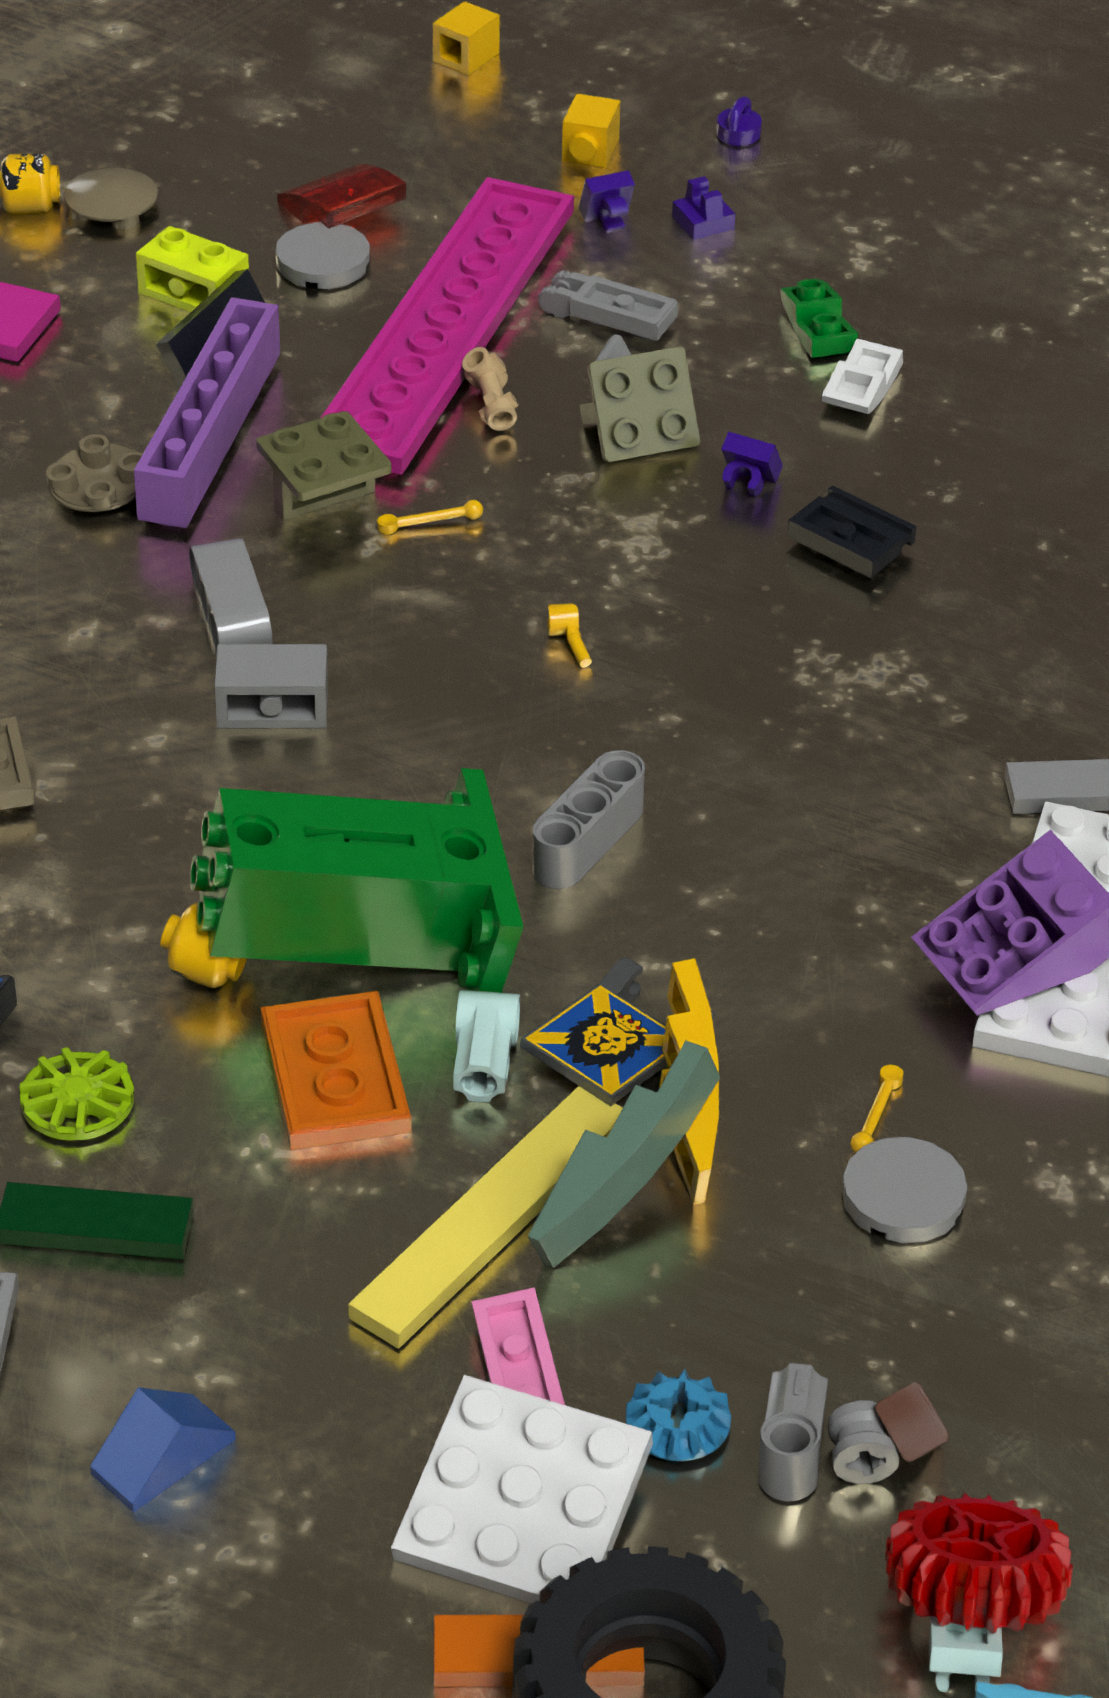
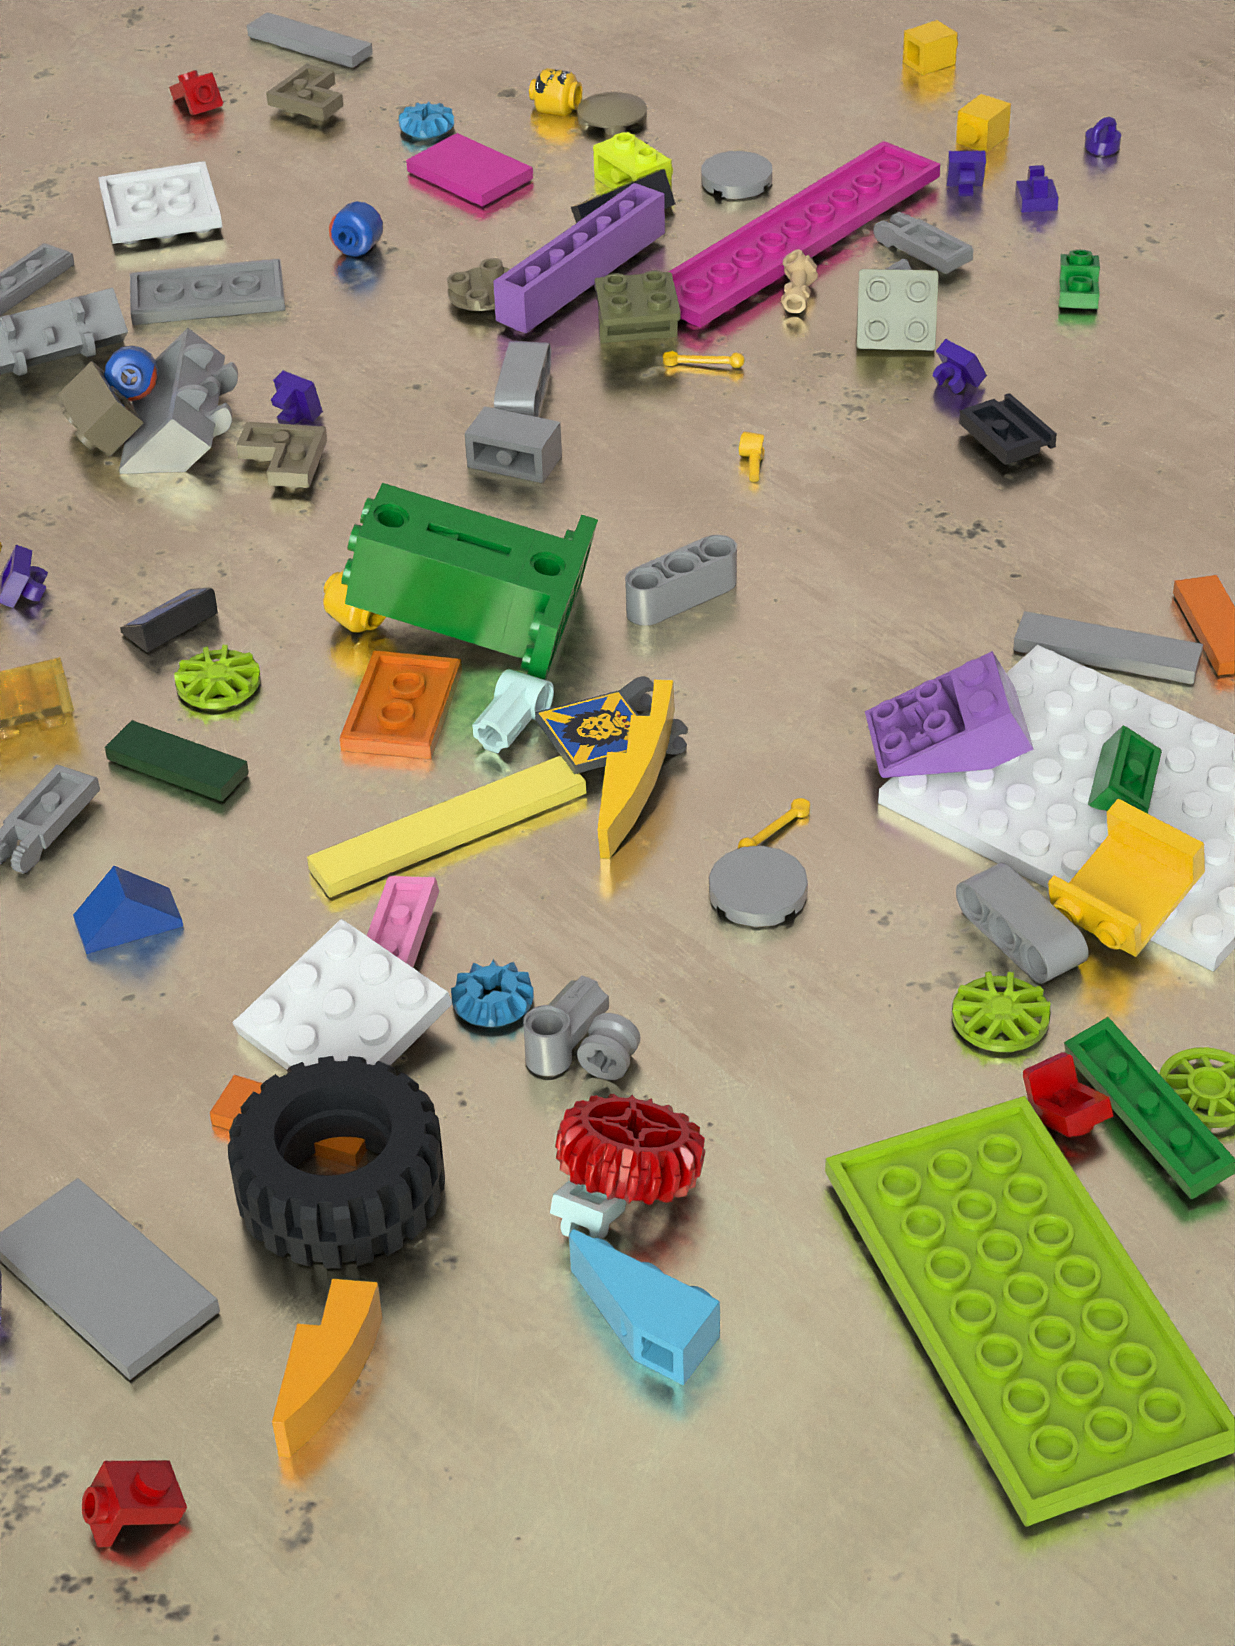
camera: 25 degrees right, 0 degrees up
clear red slope [277,164,406,229] -> none
sand green slope [528,1040,720,1268] -> none
white slope [822,339,903,414] -> none
reddish brown slope [875,1382,950,1462] -> none

